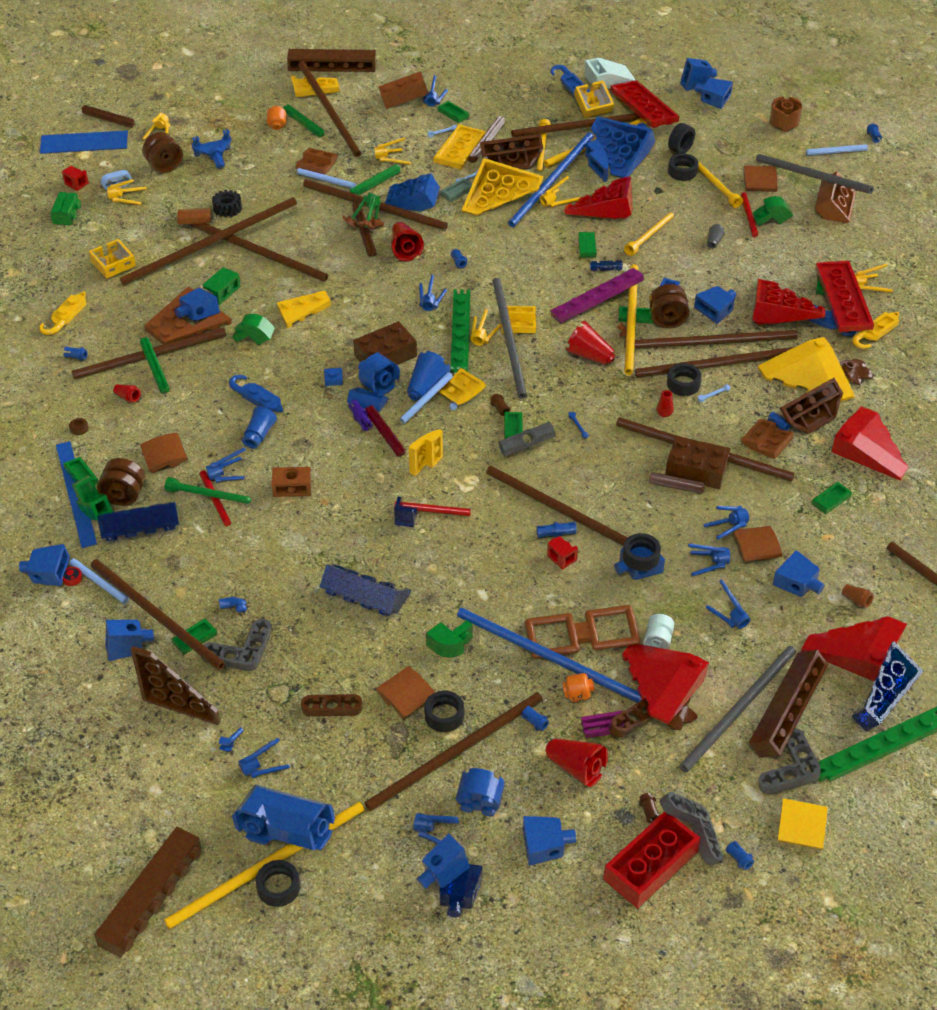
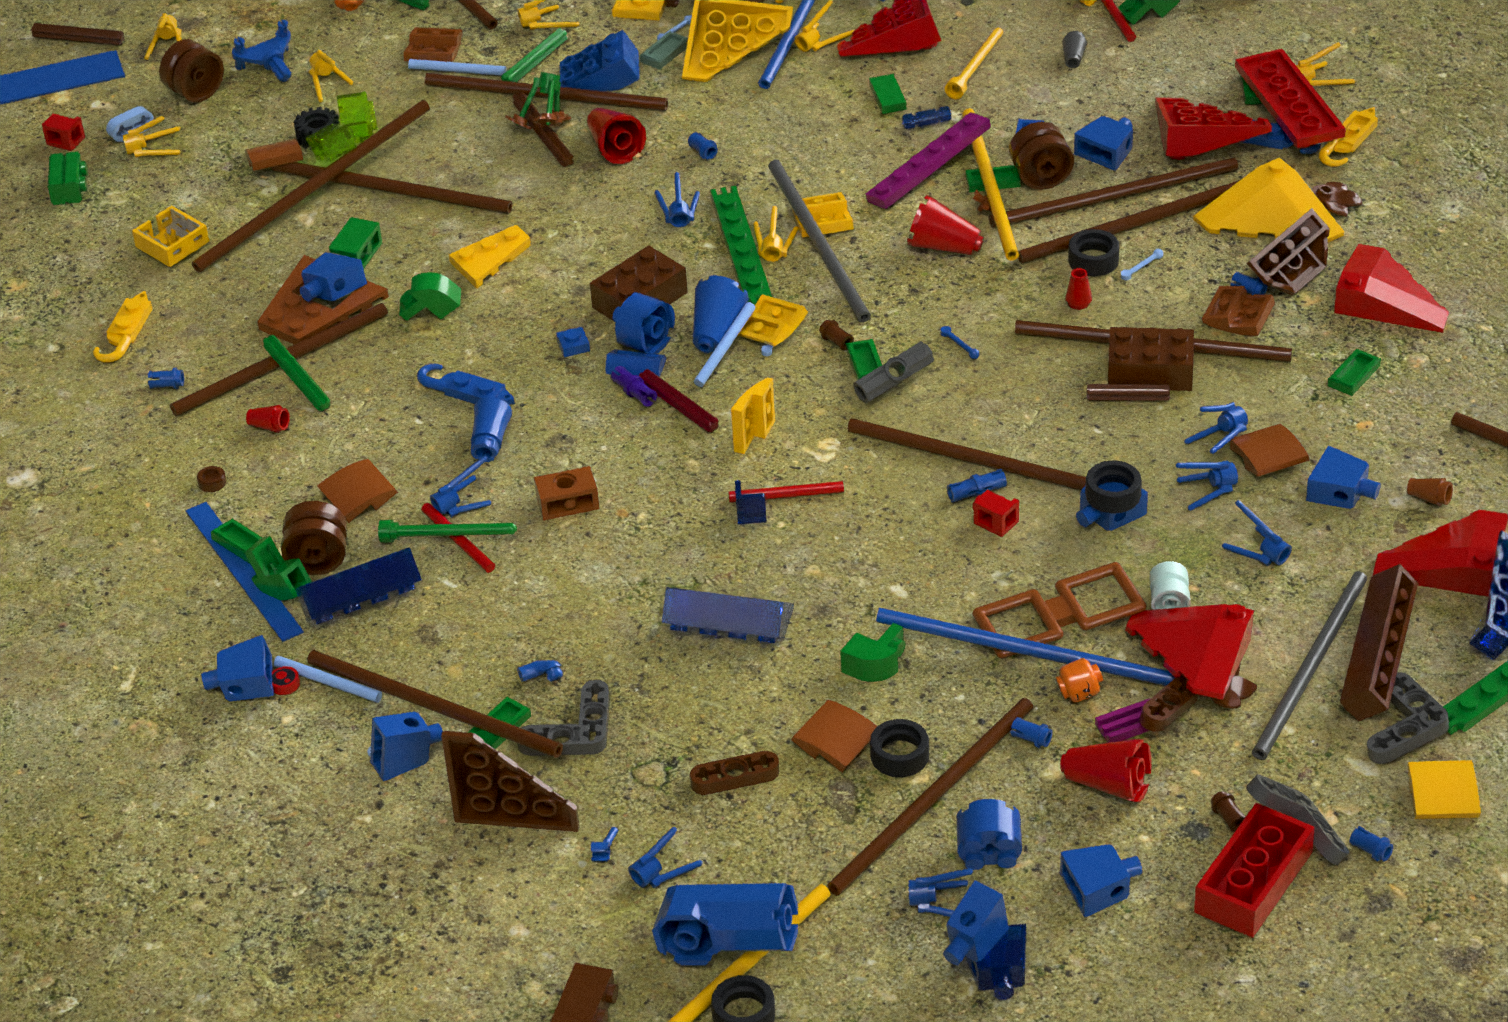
camera: 10 degrees left, 5 degrees down
none -> clear neon green brick [306,124,357,161]
none -> yellow plant [309,50,353,102]
none -> clear neon green brick [336,91,378,145]

